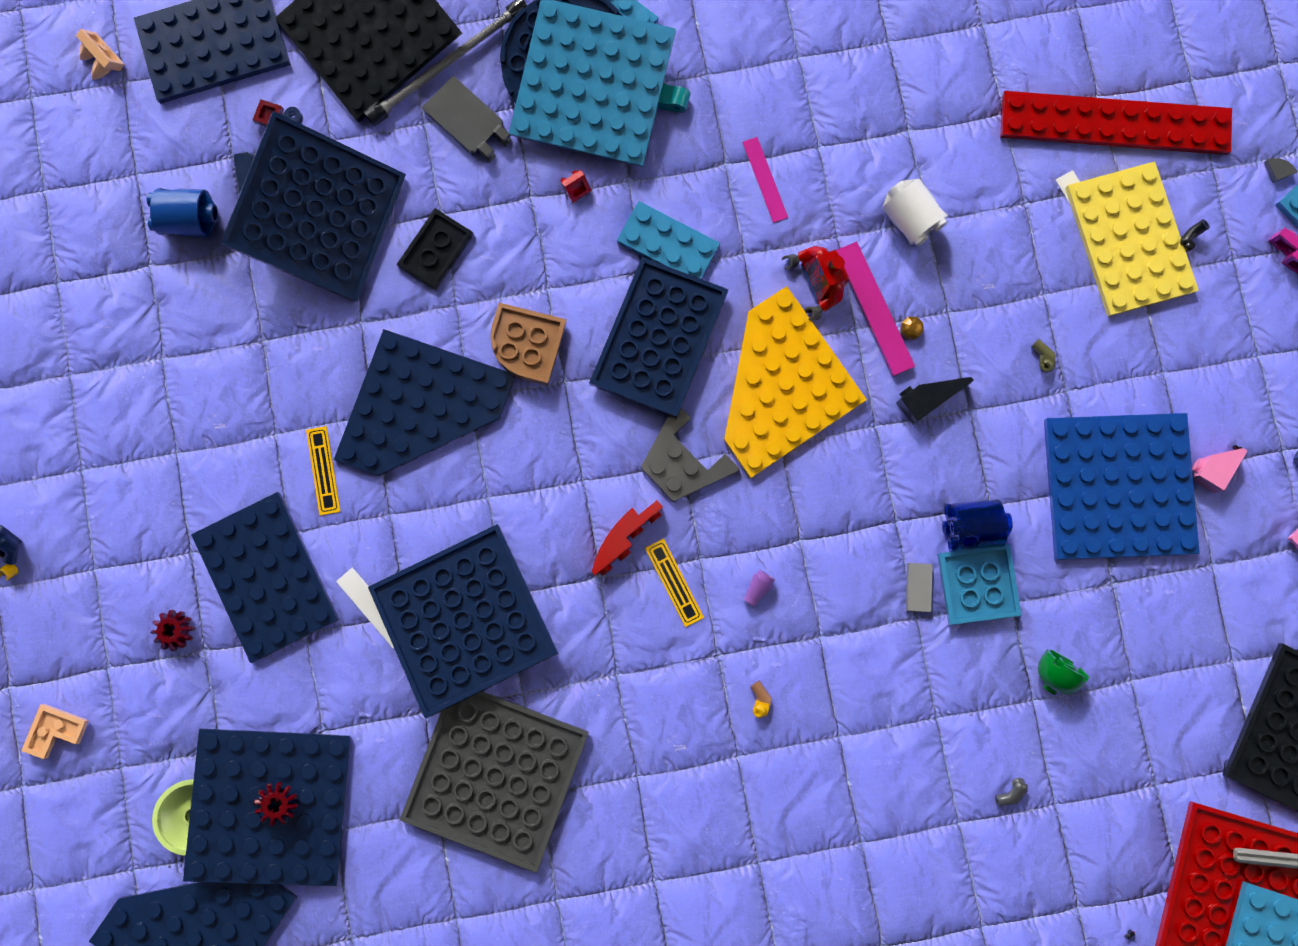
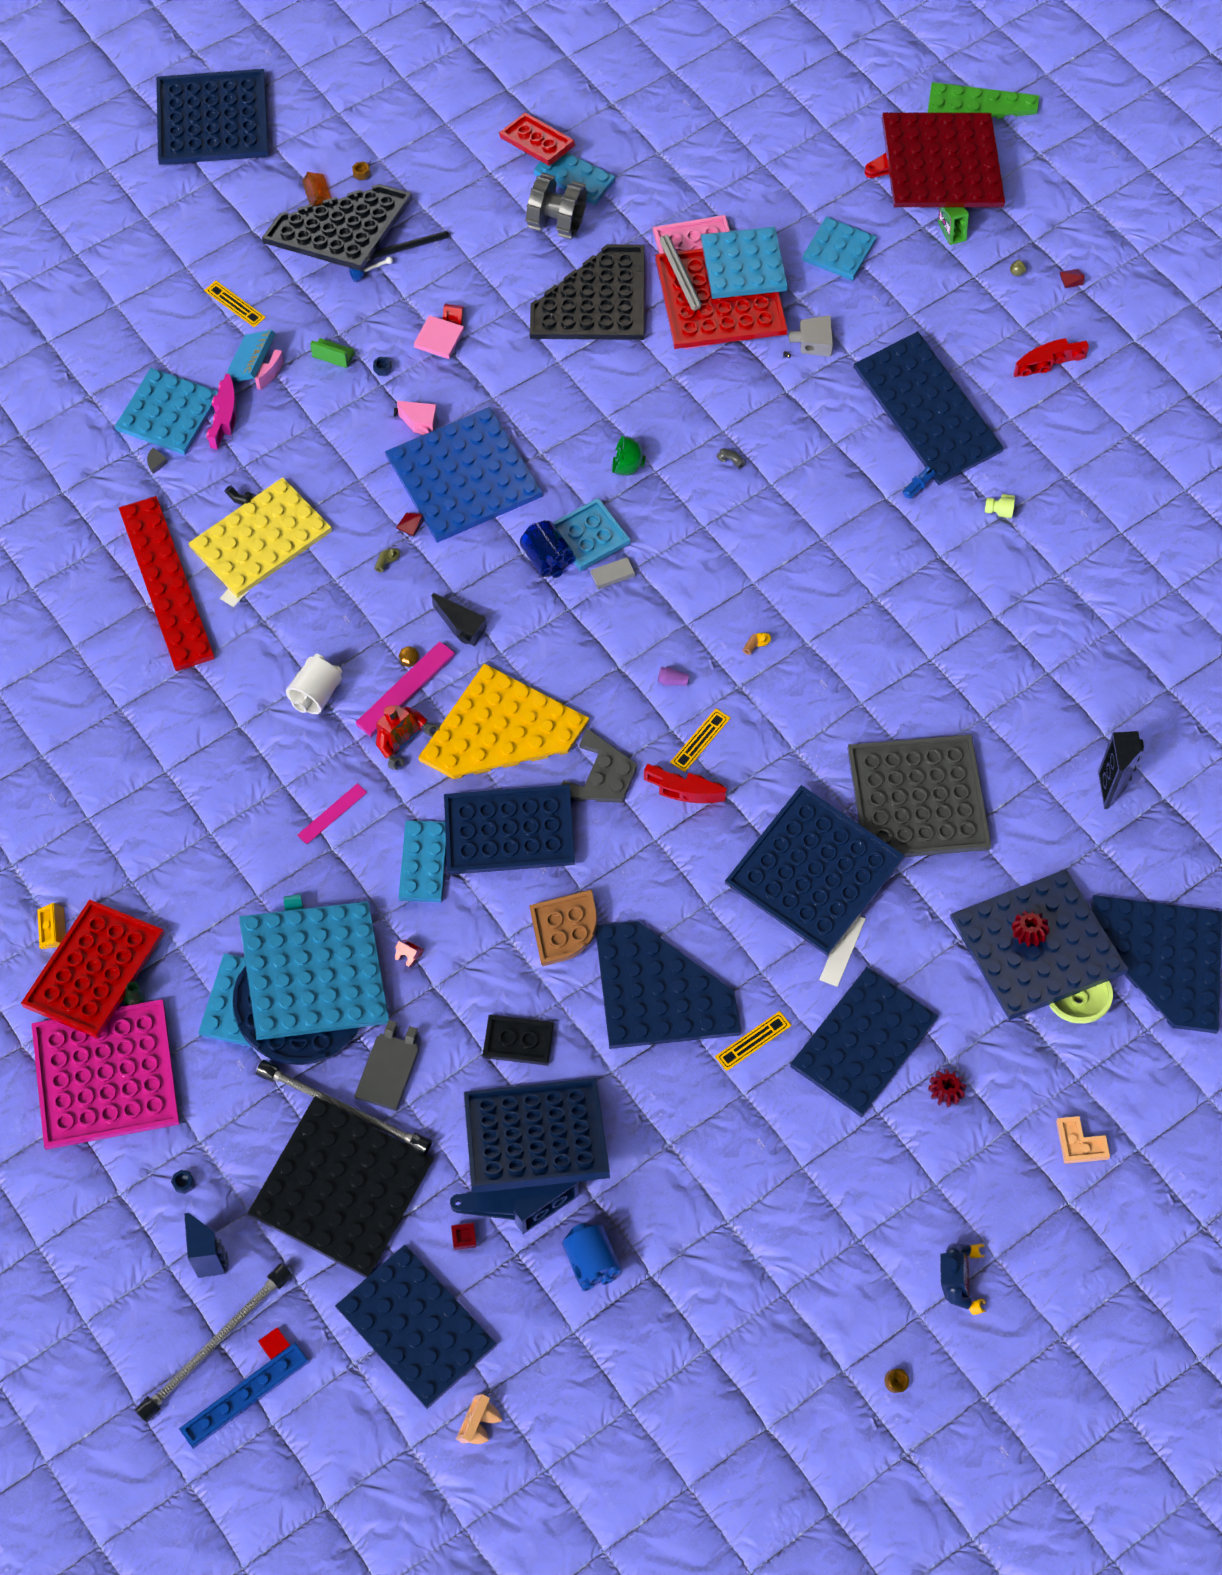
camera: 115 degrees left, 20 degrees down
none -> dark red slope [396,513,423,536]

